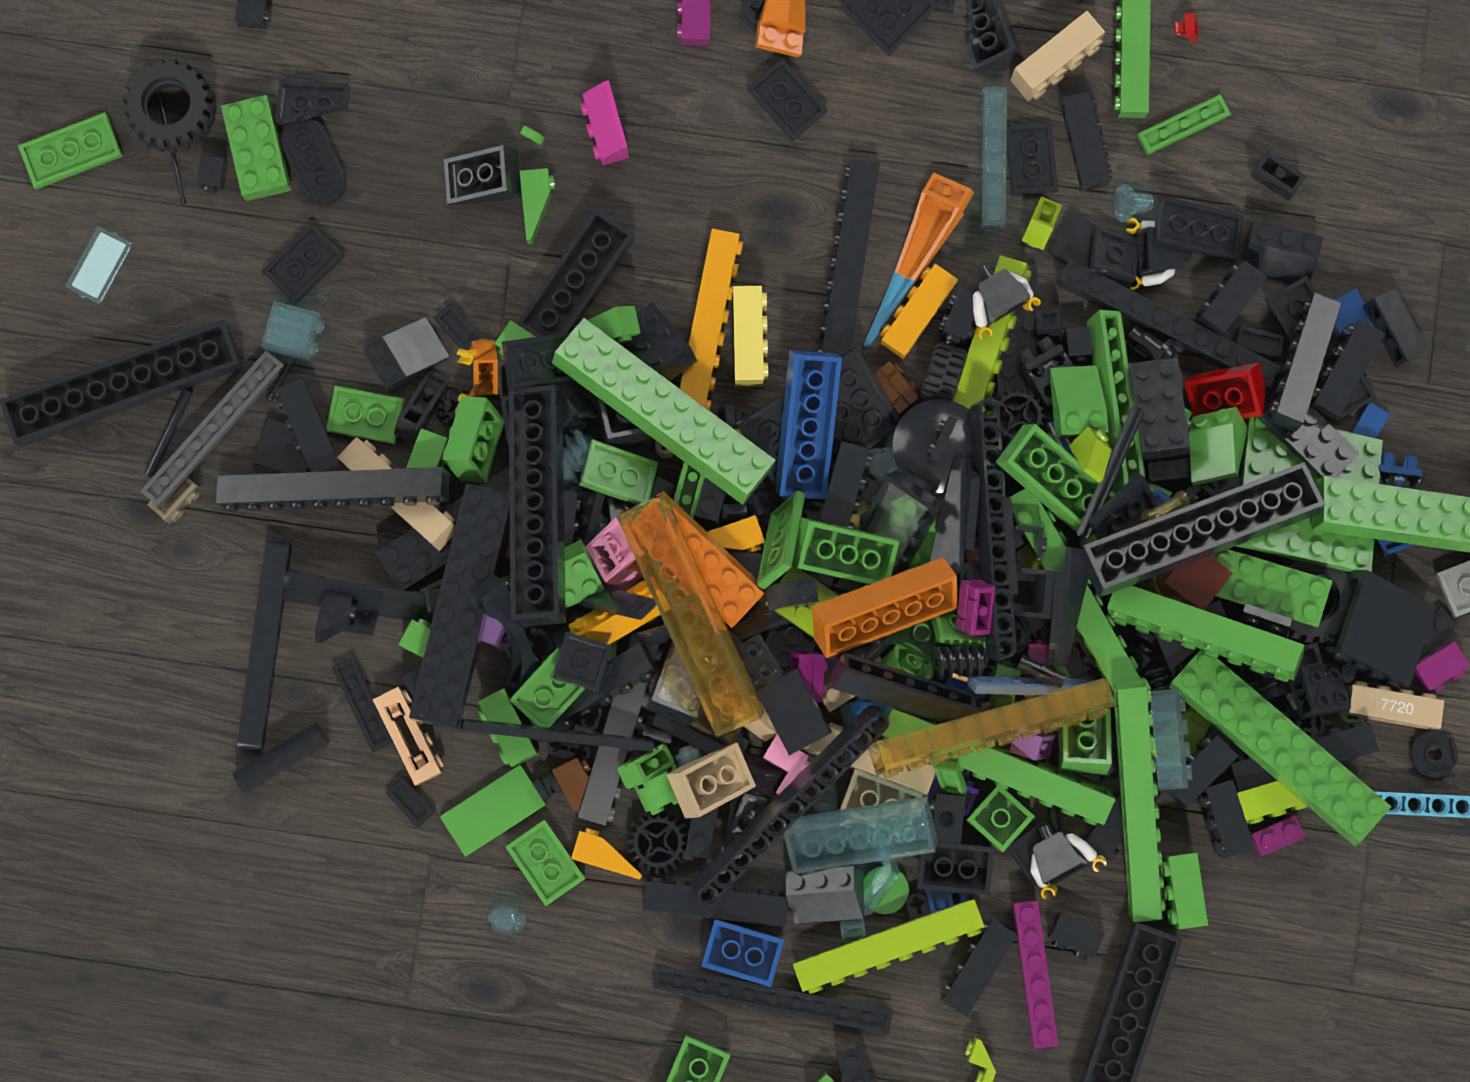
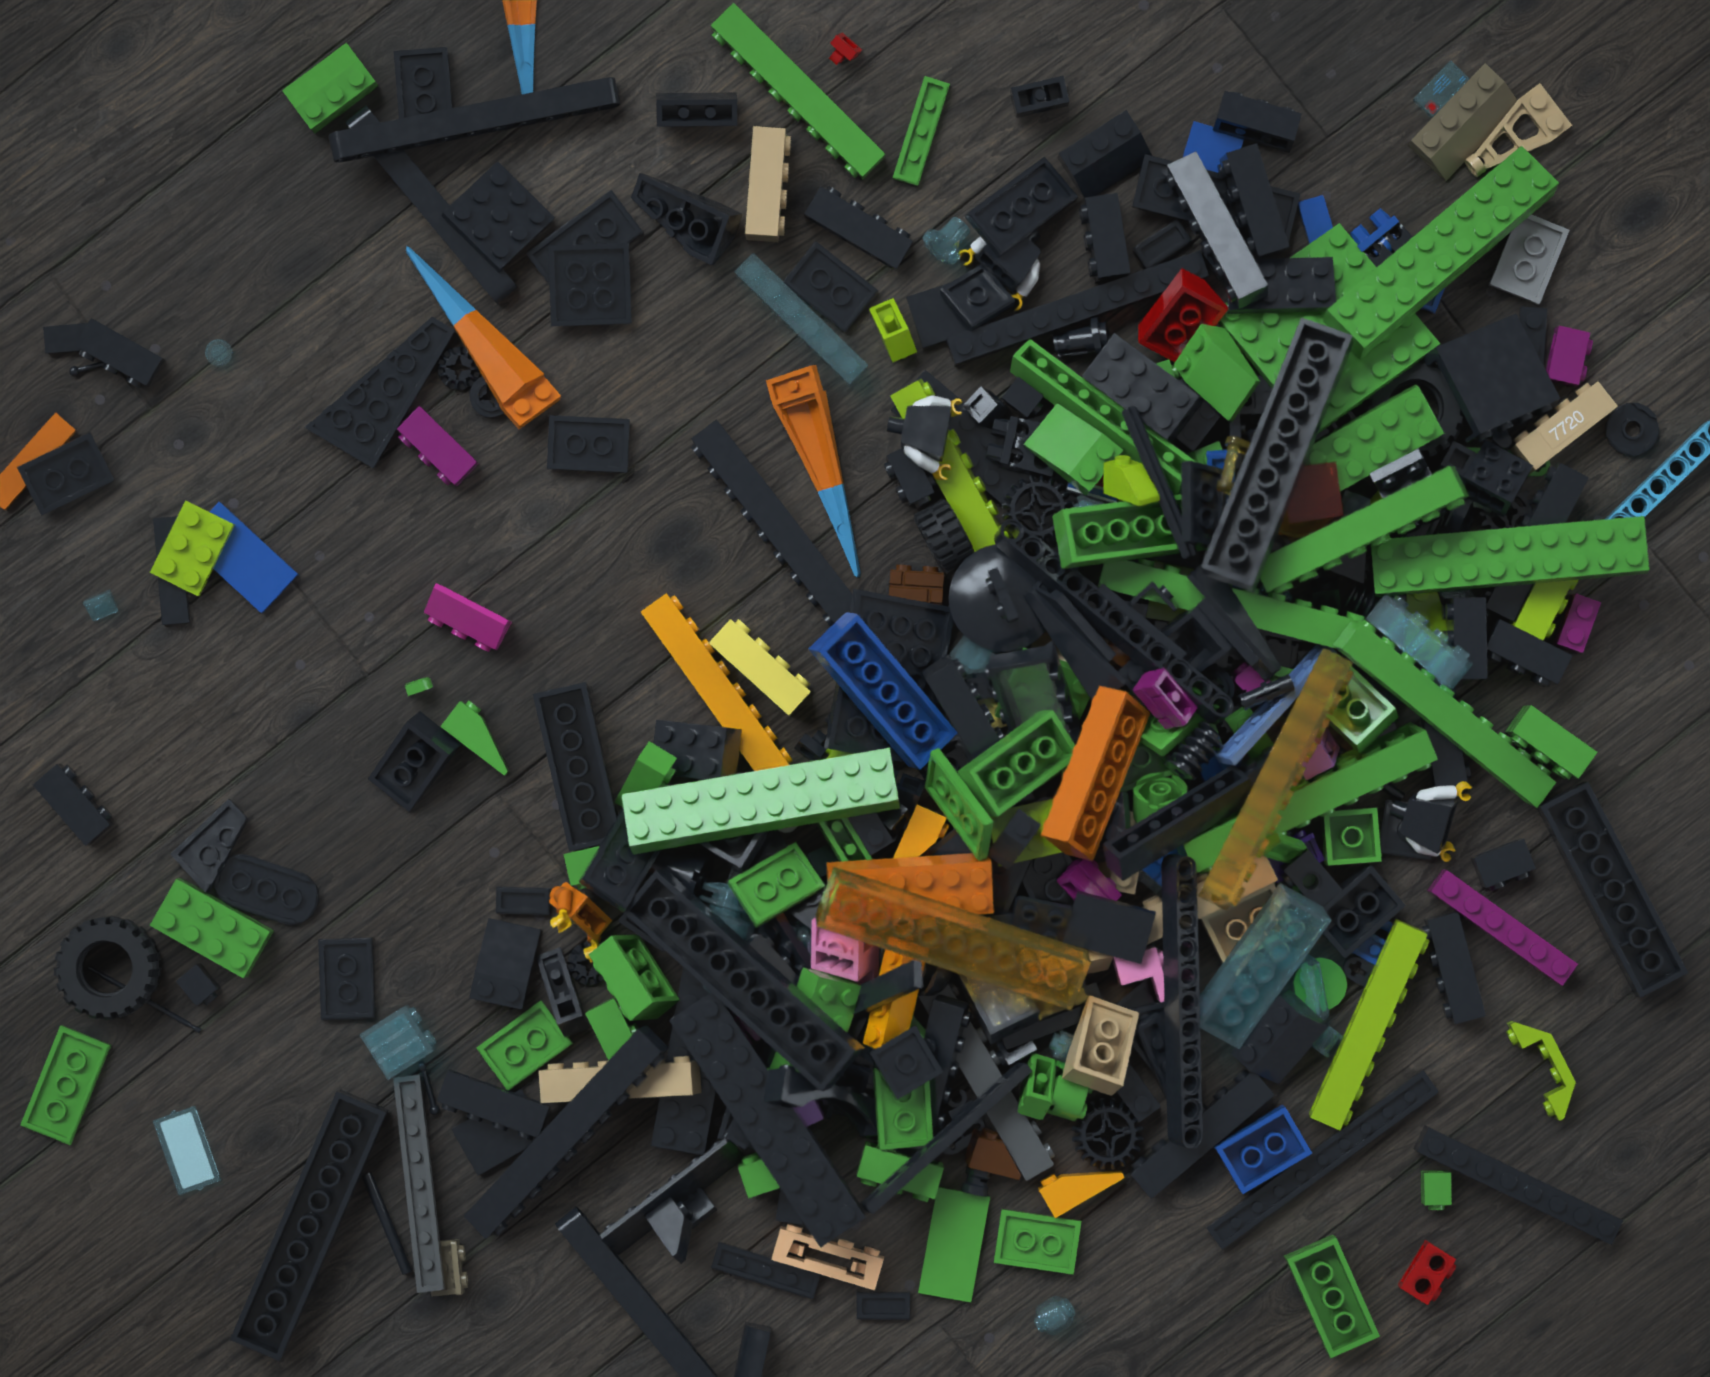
camera: 50 degrees left, 5 degrees up
light orange brick [880,264,958,359] -> none

